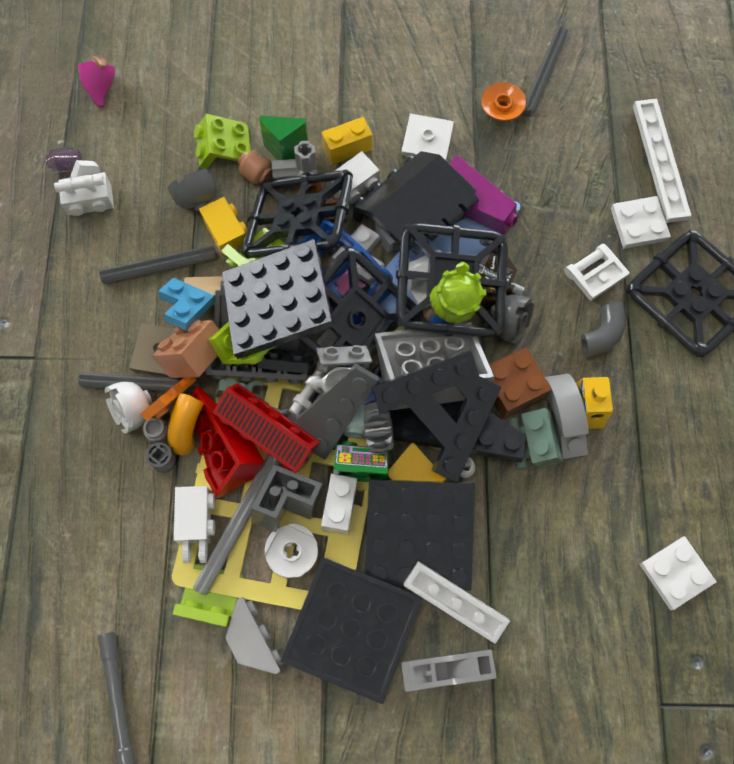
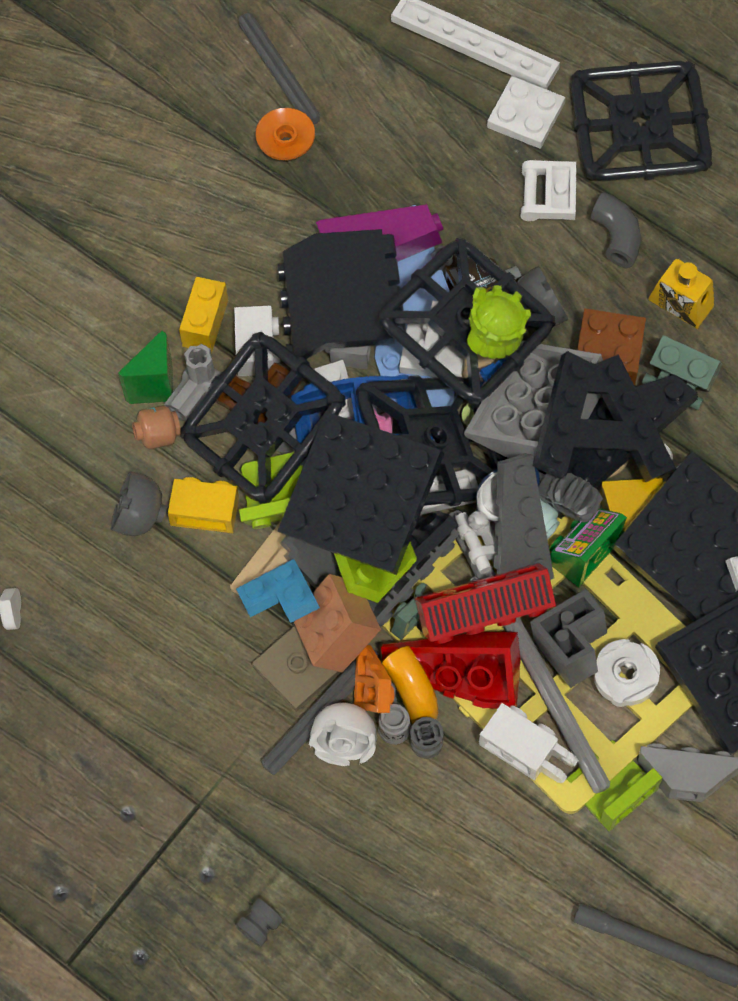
camera: 50 degrees left, 5 degrees down
white brick [54,172,114,216] -> none
dark grey axle [99,246,217,283] -> none
lime bracket [194,114,250,169] -> none
light grey hinge [316,345,372,374] -> none
white piece [321,474,357,535] -> none
white plate [401,114,454,160] -> none
light grey arch [545,373,589,459] -> none

